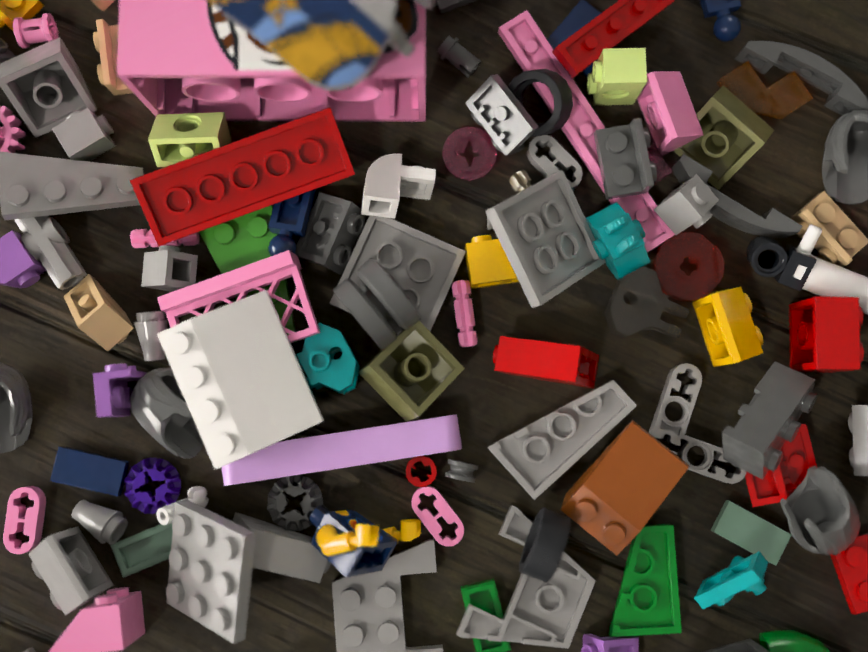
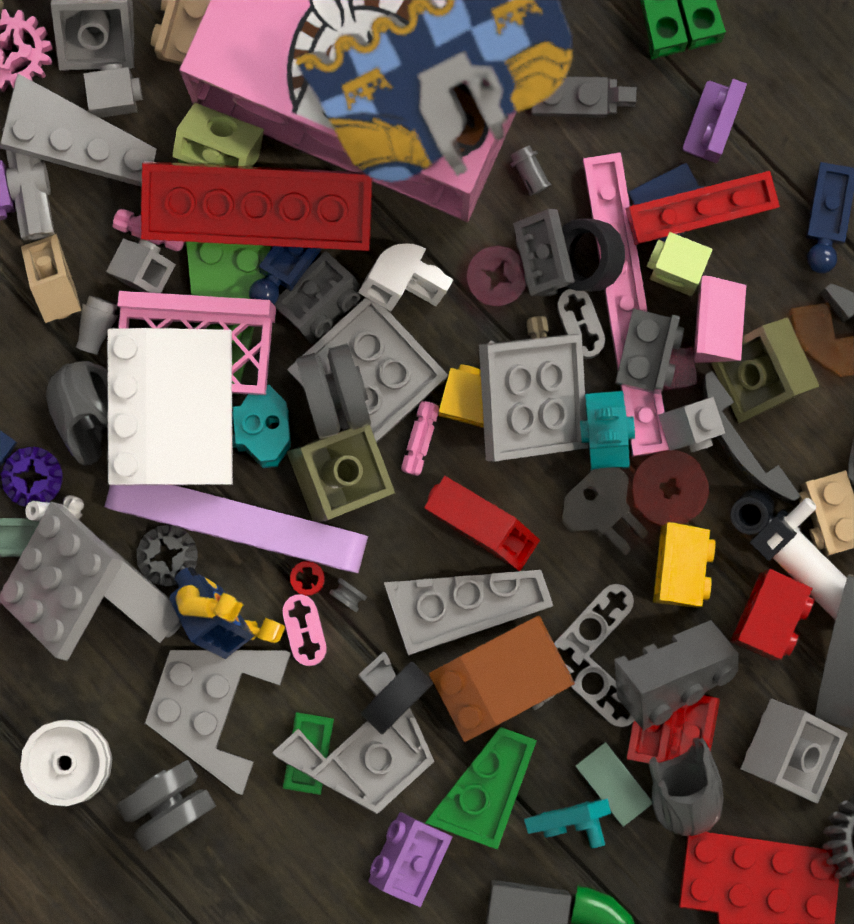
camera: 25 degrees right, 0 degrees up
medium lavender bracket [93,364,147,417] -> none

